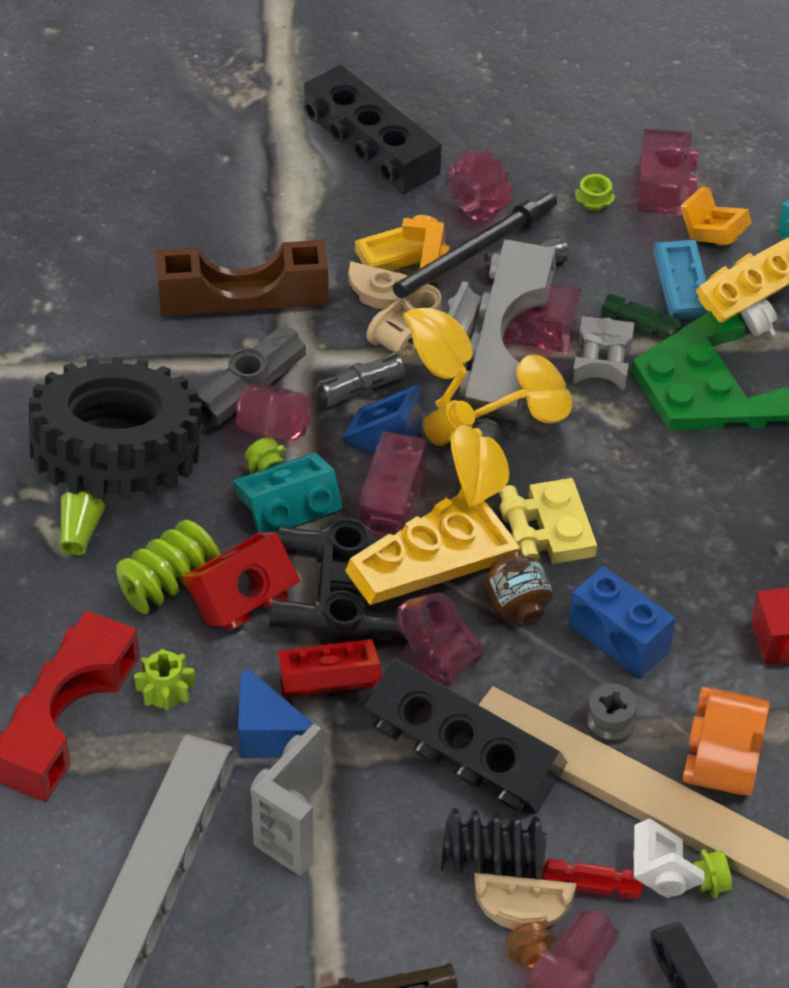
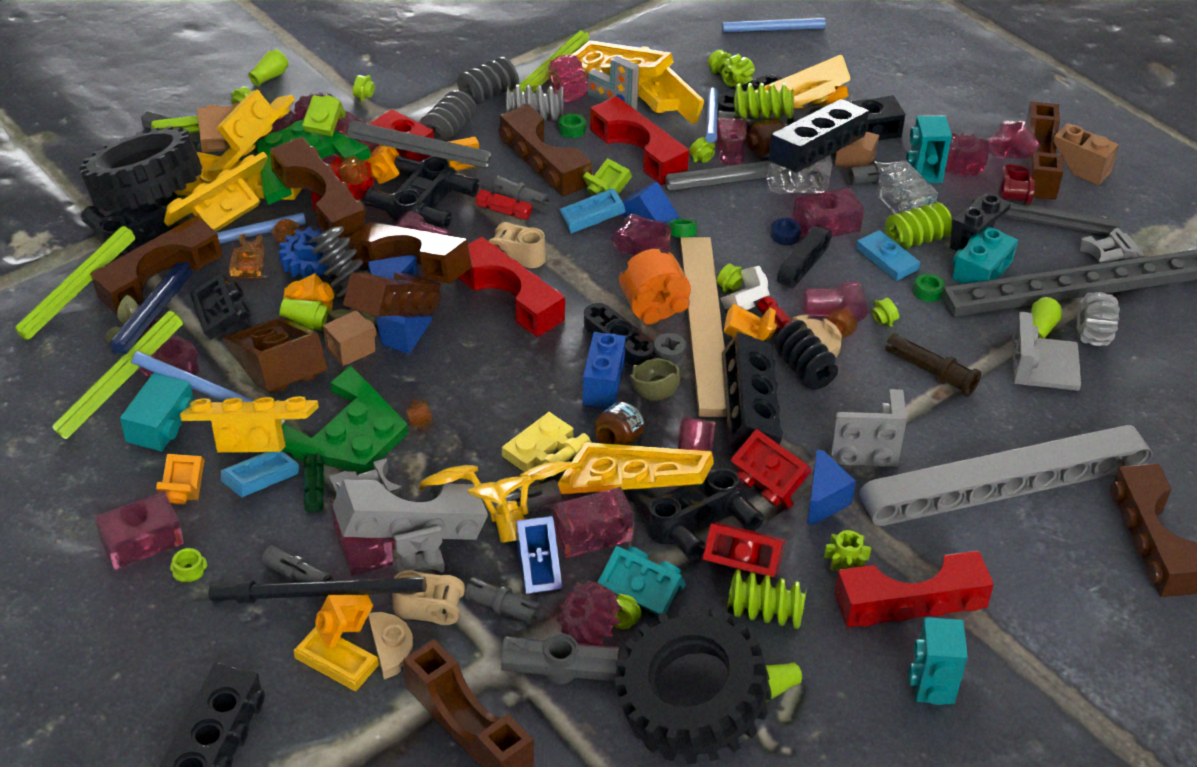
camera: 125 degrees left, 5 degrees down
clear pink gear [446,150,514,221] -> none
none -> clear orange plate [406,398,433,431]
none -> black beam [584,303,655,366]
none -> olive hair [629,358,681,402]
none -> light orange bracket [724,304,777,341]

